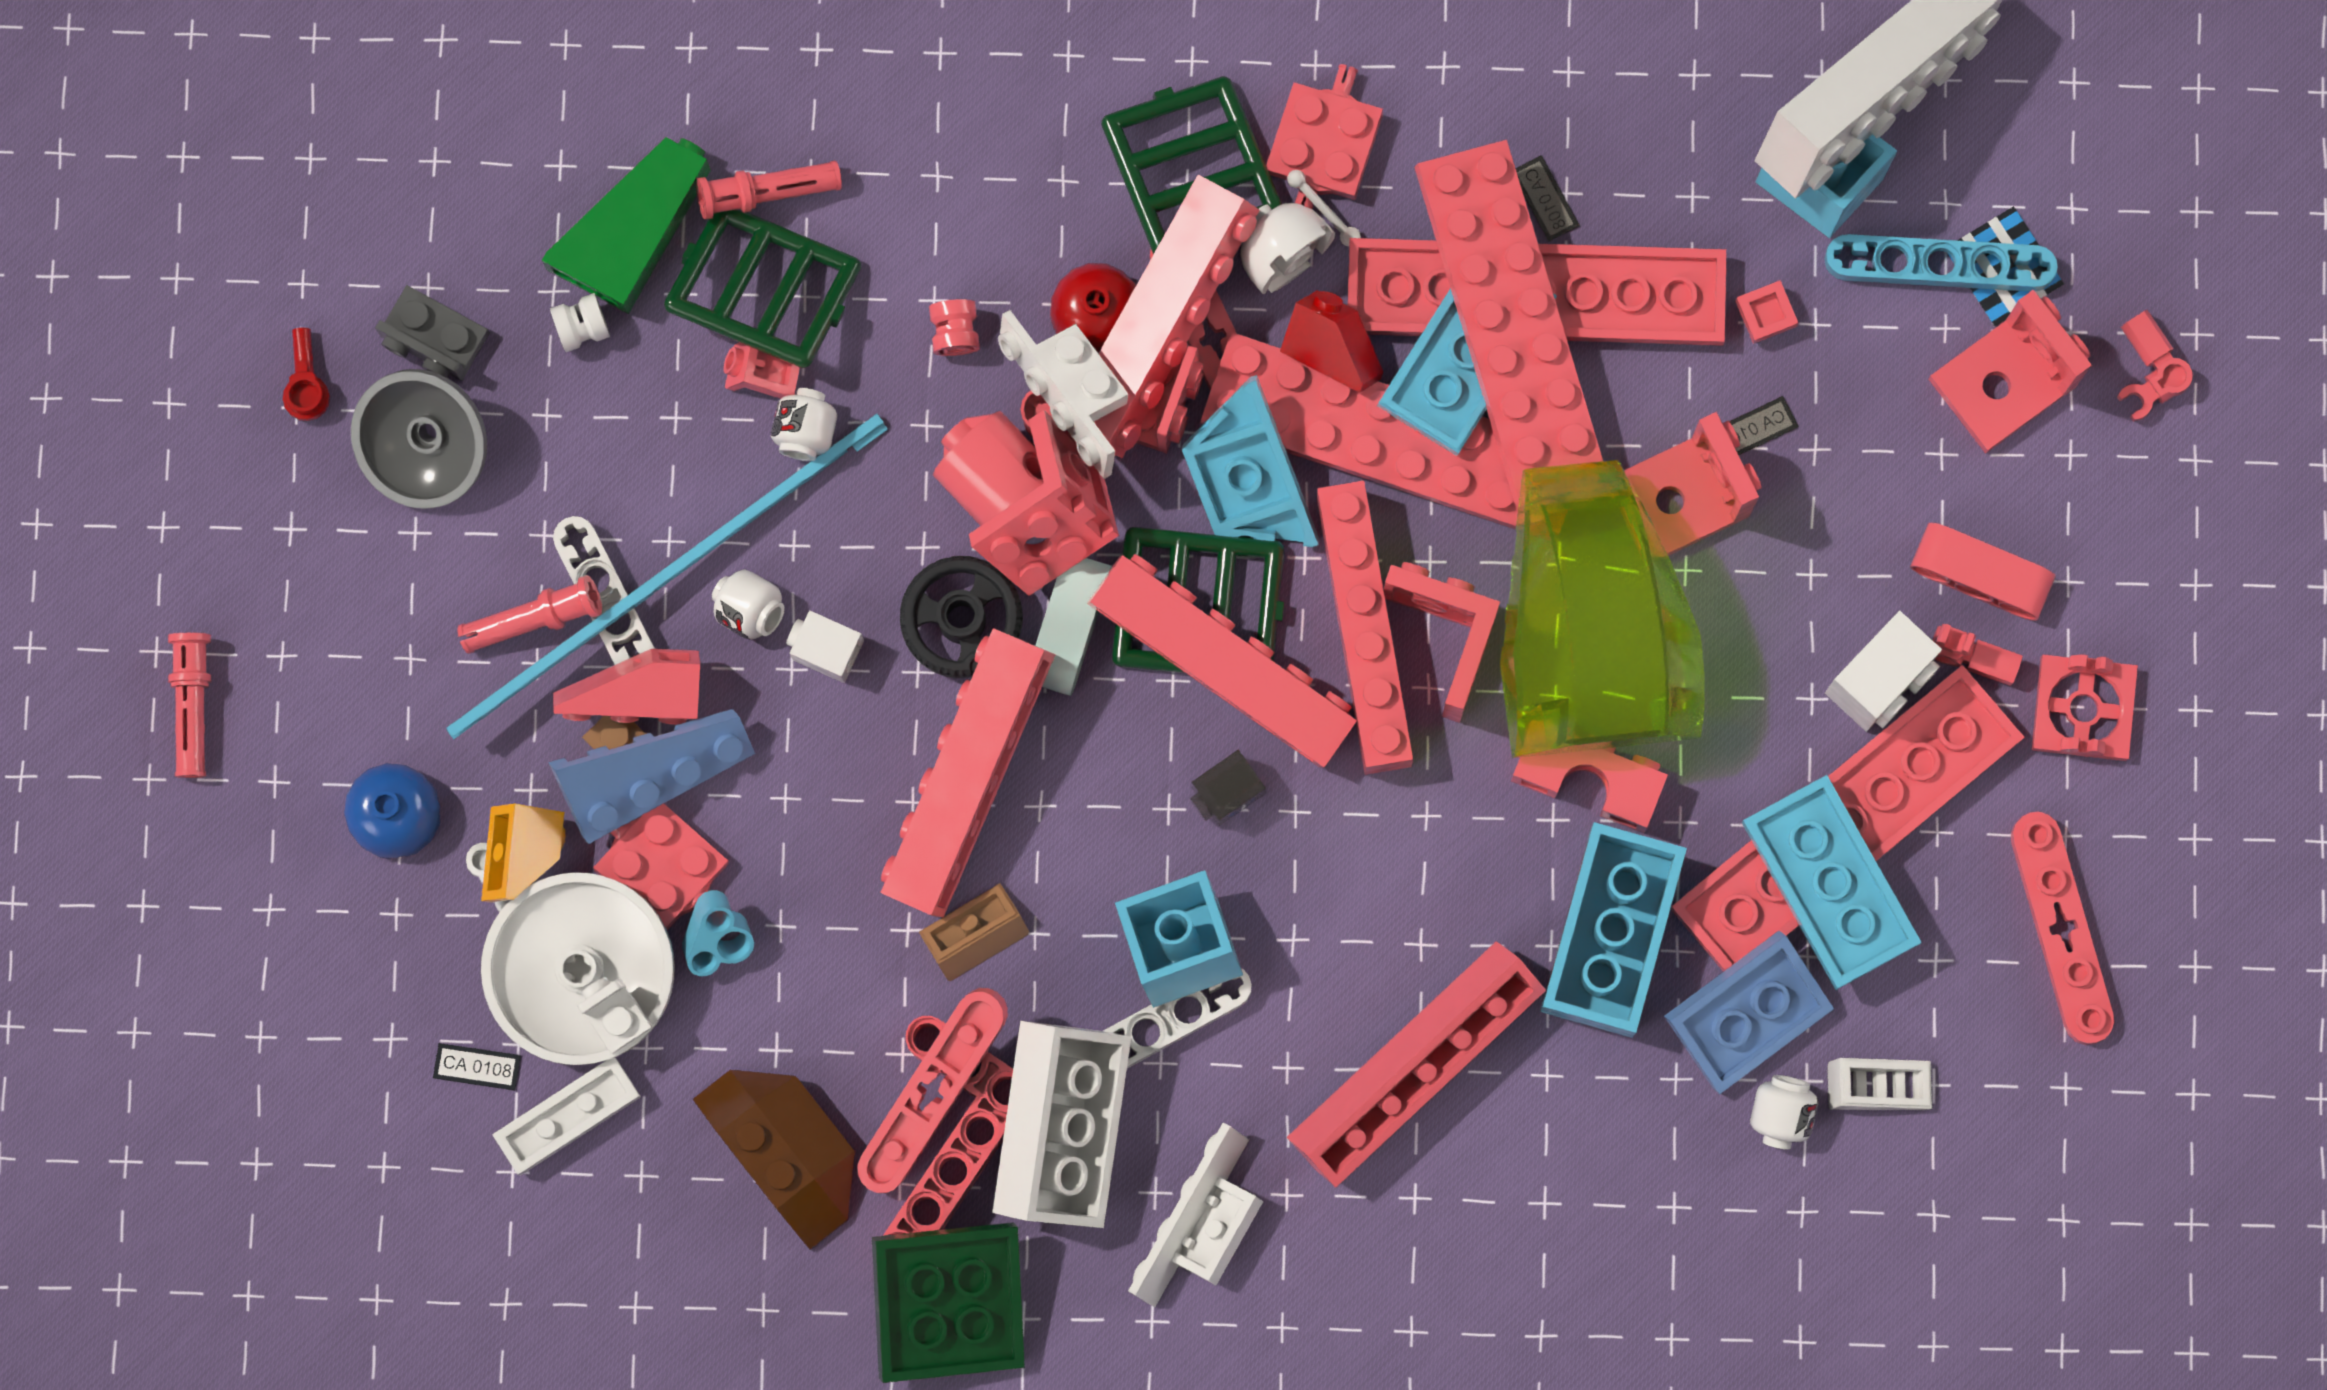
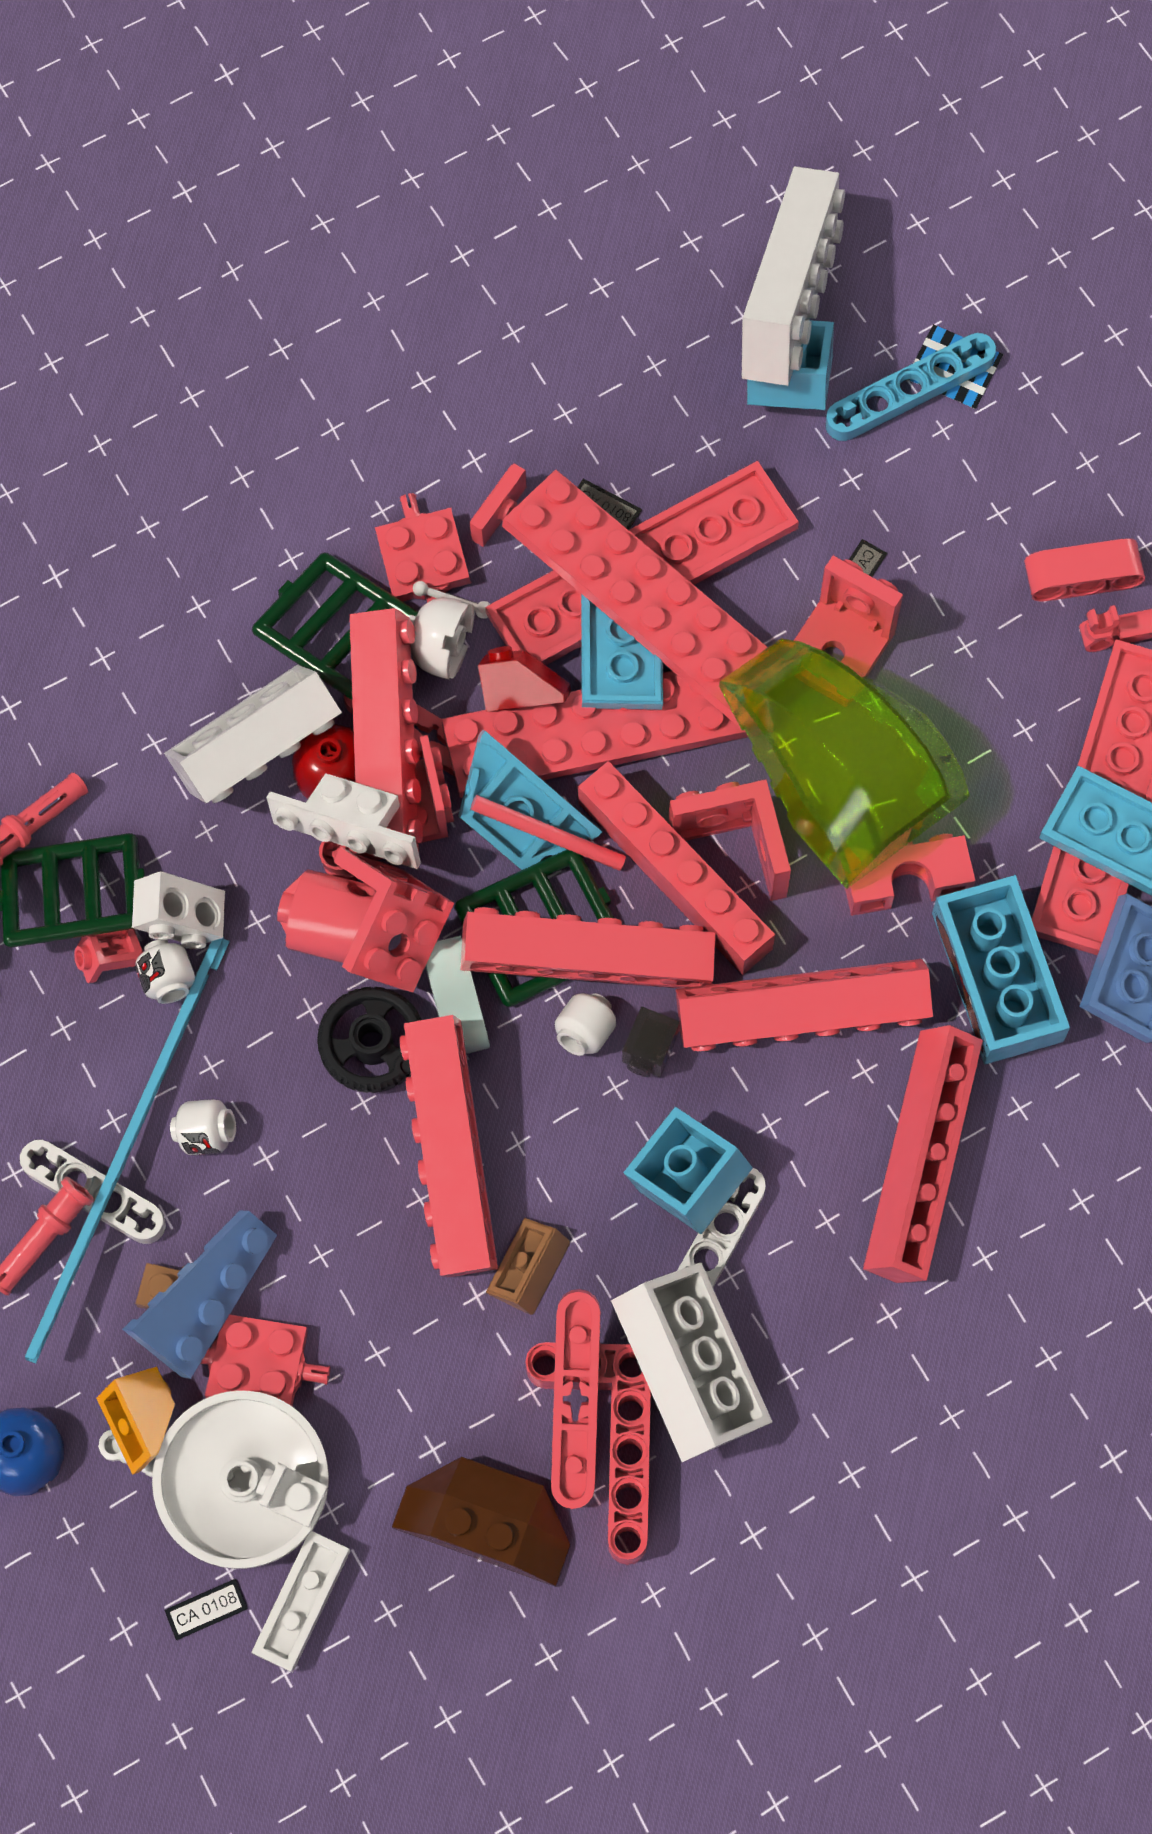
camera: 35 degrees left, 10 degrees down
coral slope [553,649,700,725] -> none
medium azure piece [682,890,754,976] -> none
white brick [787,610,864,683] -> none
dark green plate [872,1222,1025,1383] -> none
coral wheel [929,299,980,356] -> none
white bracket [1128,1123,1263,1307] -> none
coral plate [1735,280,1798,344] -> none
white brick [1825,610,1942,732] -> none
coral bracket [1928,290,2092,454] -> none
coral bar [2117,310,2192,422] -> none
none -> white brick [132,871,225,949]
none -> white brick [164,665,342,803]
none -> coral plate [470,463,527,547]
none -> coral bar [470,795,626,871]
none -> white head [555,993,616,1056]
none -> coral brick [675,959,933,1051]

